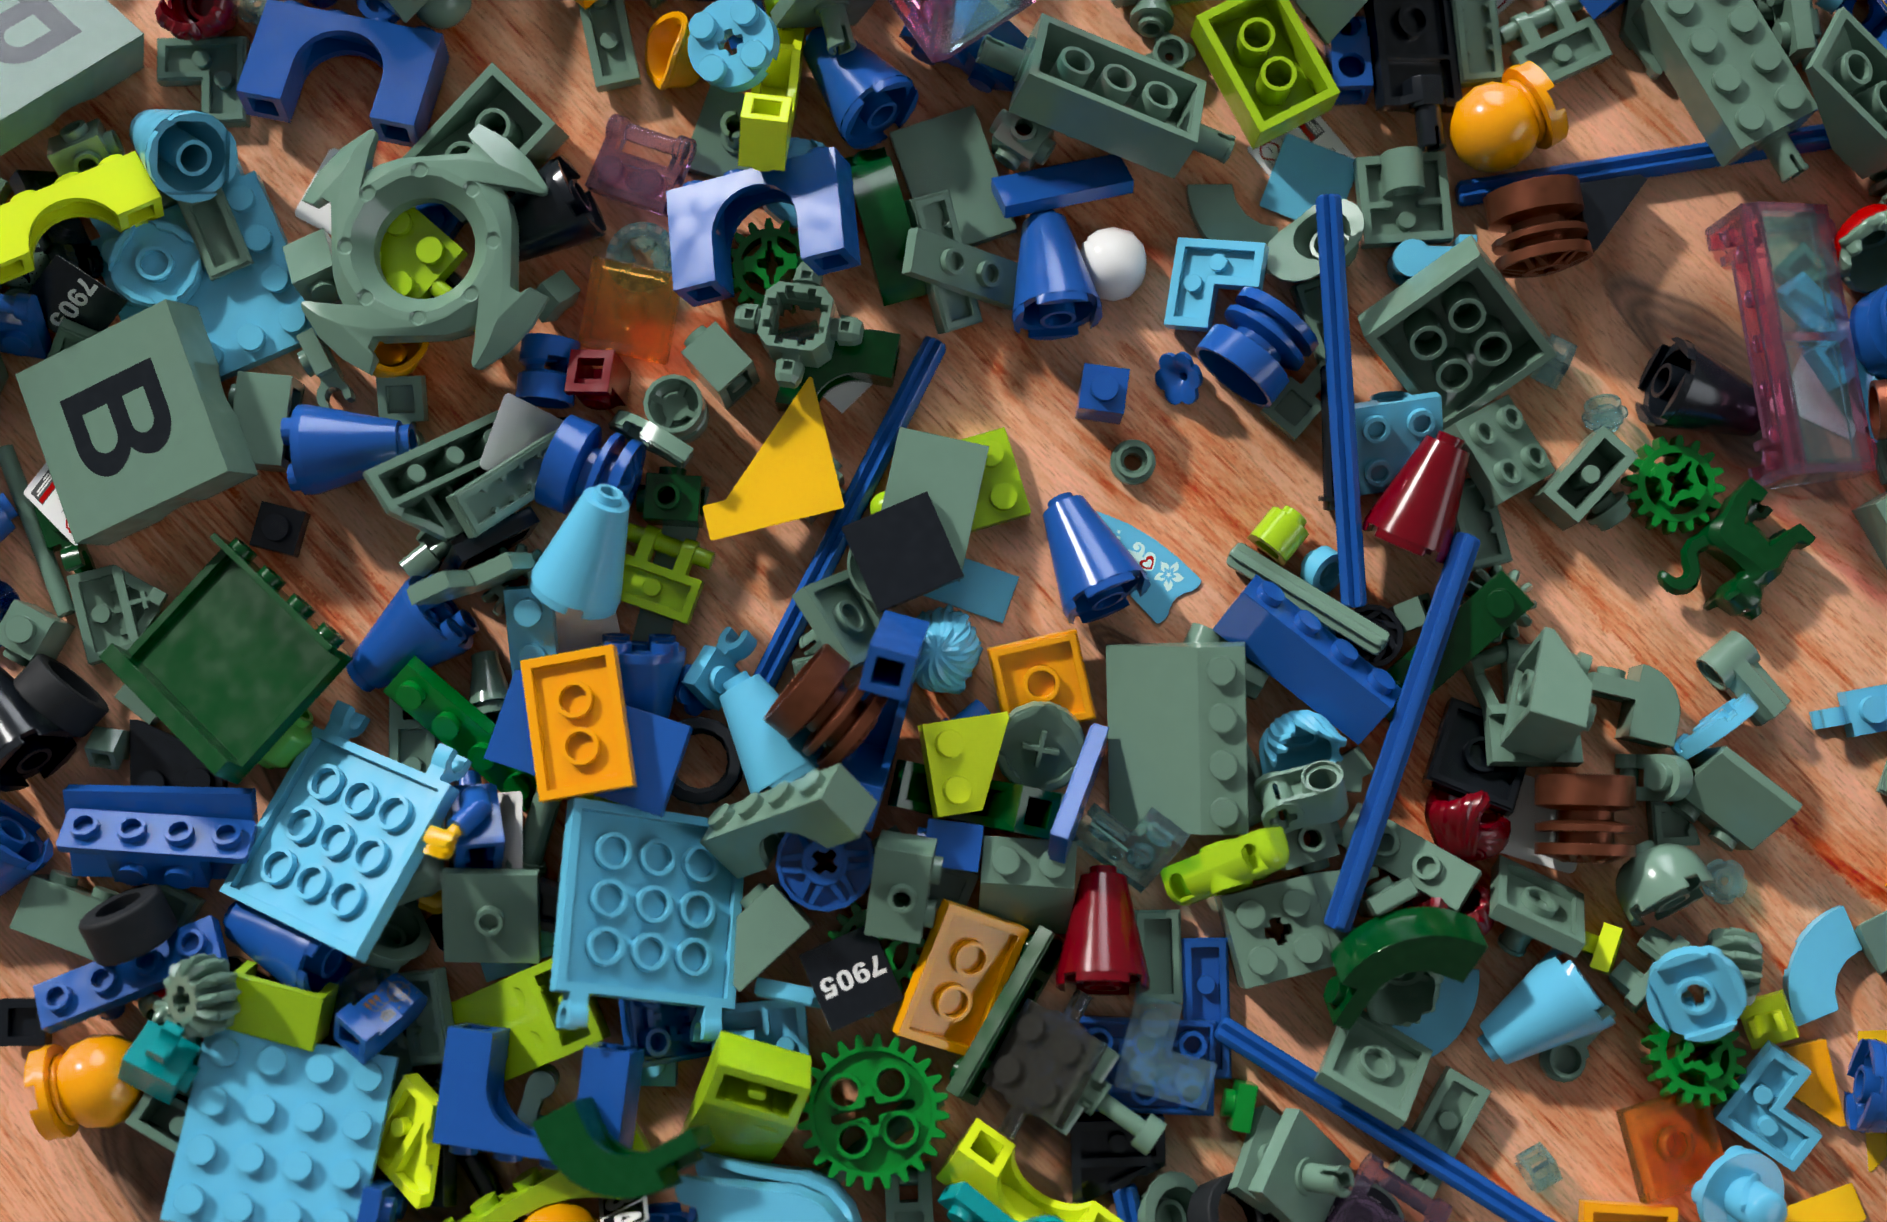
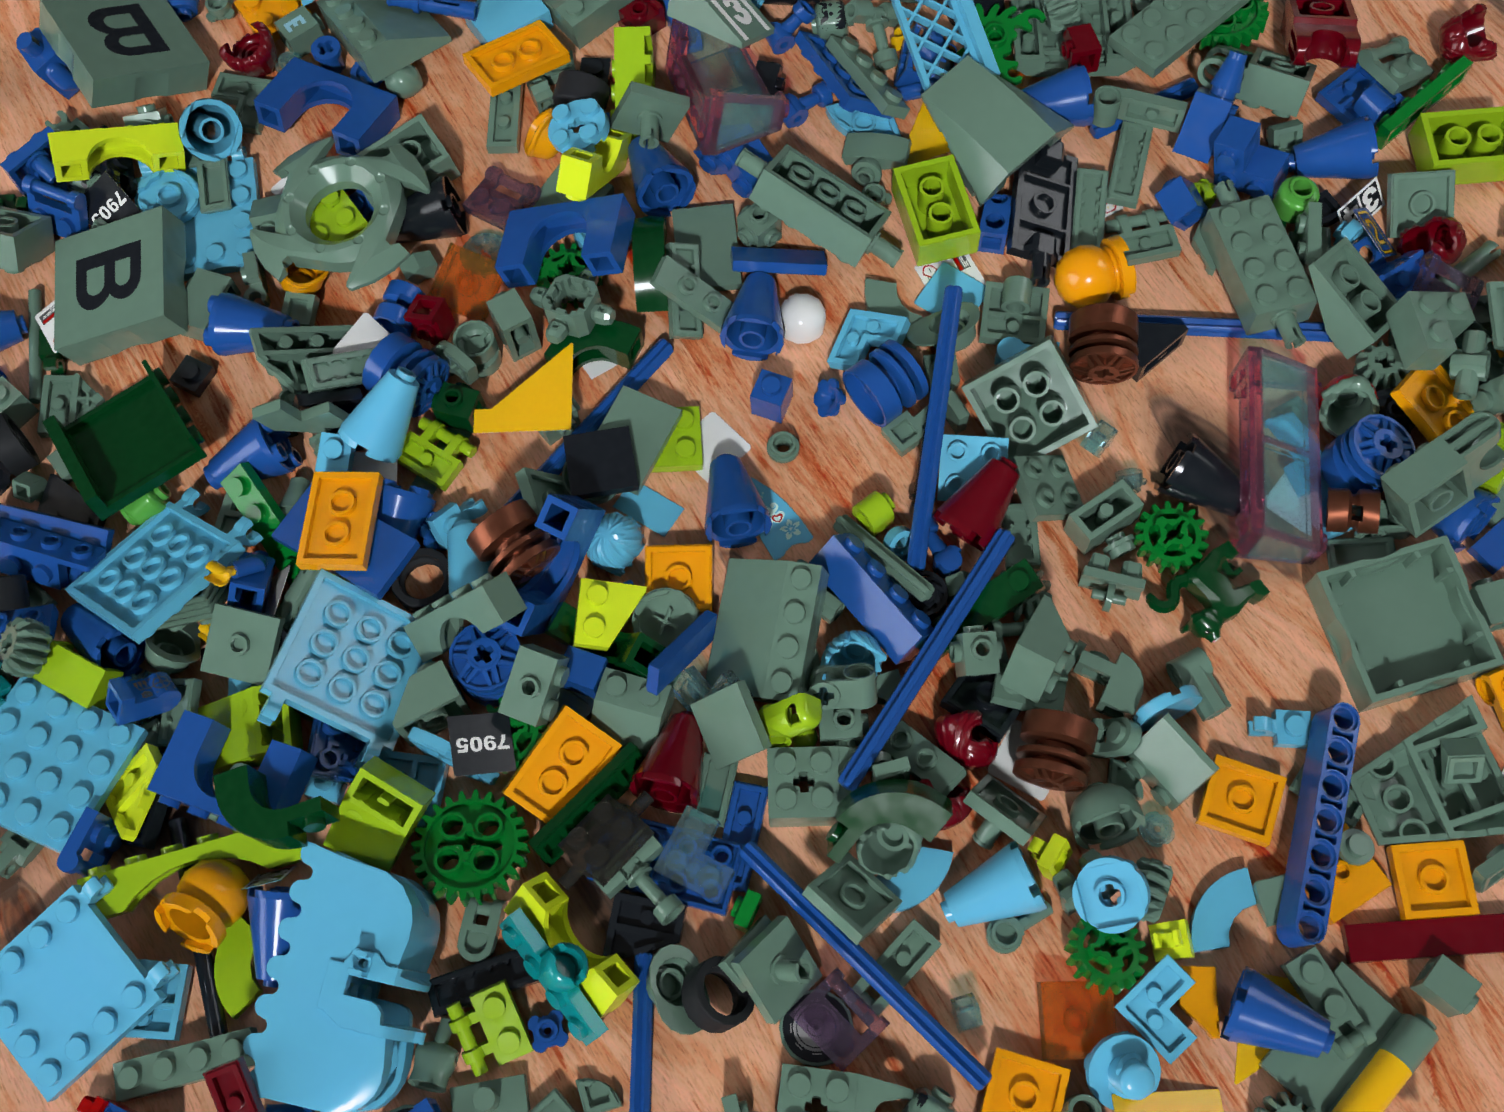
camera: 20 degrees right, 15 degrees down
none -> sand green tile [690,679,772,770]
none -> white sticker [696,412,751,483]
none -> blue leg [928,517,962,579]
none -> sand green tile [946,390,970,434]
none -> sand green brick [949,625,1003,677]
none -> sand green hips [1078,552,1146,612]
none -> light orange plate [1195,754,1287,848]

